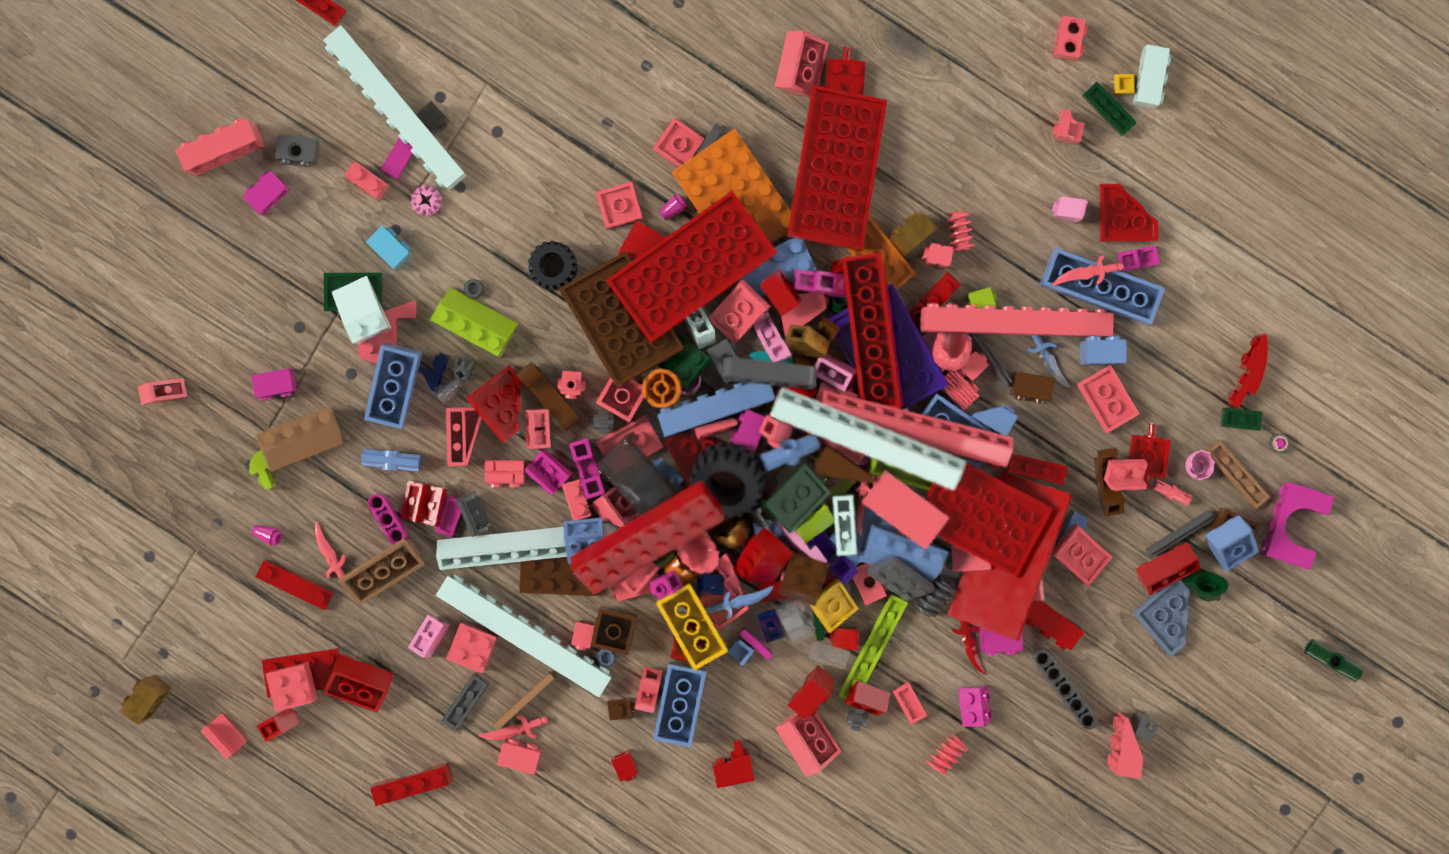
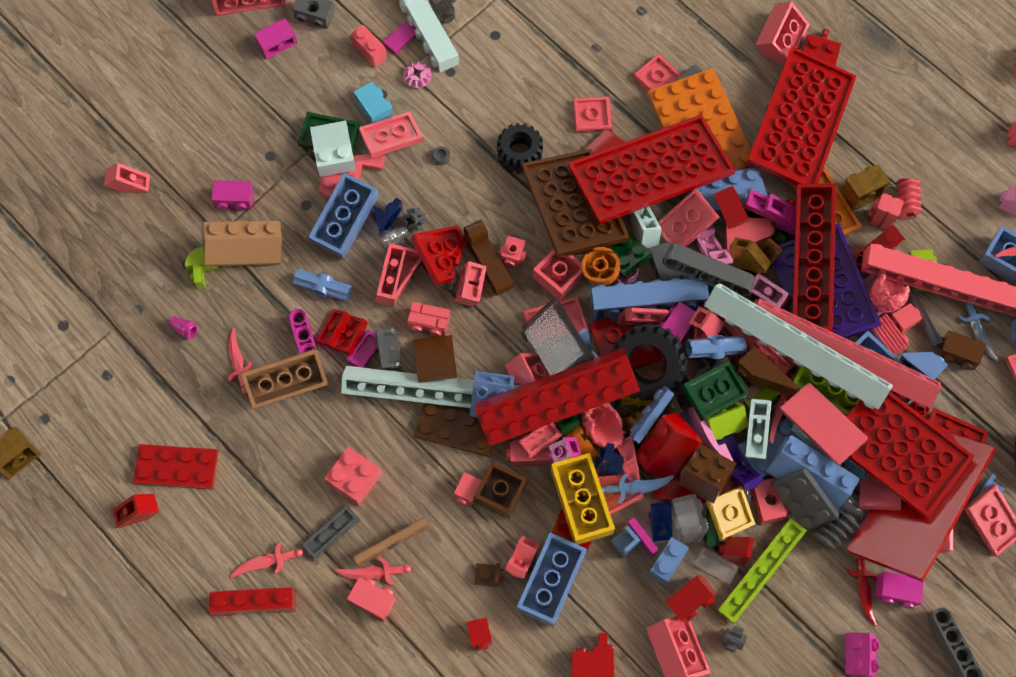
camera: 10 degrees right, 20 degrees down
coral panel [201,713,247,759] -> none
red plate [255,560,334,610] -> none
coral brick [266,662,318,712] -> none
red slope [322,654,394,713] -> none
bright pink hinge [408,615,450,658] -> none
lime slope [430,288,519,357] -> none
light aqua brick [435,574,612,697] -> none
dark pink bracket [524,448,572,495] -> none
coral brick [562,479,593,520] -> none
dark pink arch [569,438,606,499] -> none
dark grey gear [594,410,614,433] -> none
sand blue plate [597,649,616,667] -> none
dark pink cone [659,194,688,220] -> none
hinge [844,681,890,716] -> none
coral plate [892,681,928,725] -> none
red brick [1026,601,1085,651] -> none
none -> coral piece [230,542,303,578]
none -> coral plate [359,111,423,158]
none -> reddish brown tile [414,335,457,383]
none -> medium blue plate [630,386,674,443]
none -> medium blue brick [648,537,689,586]

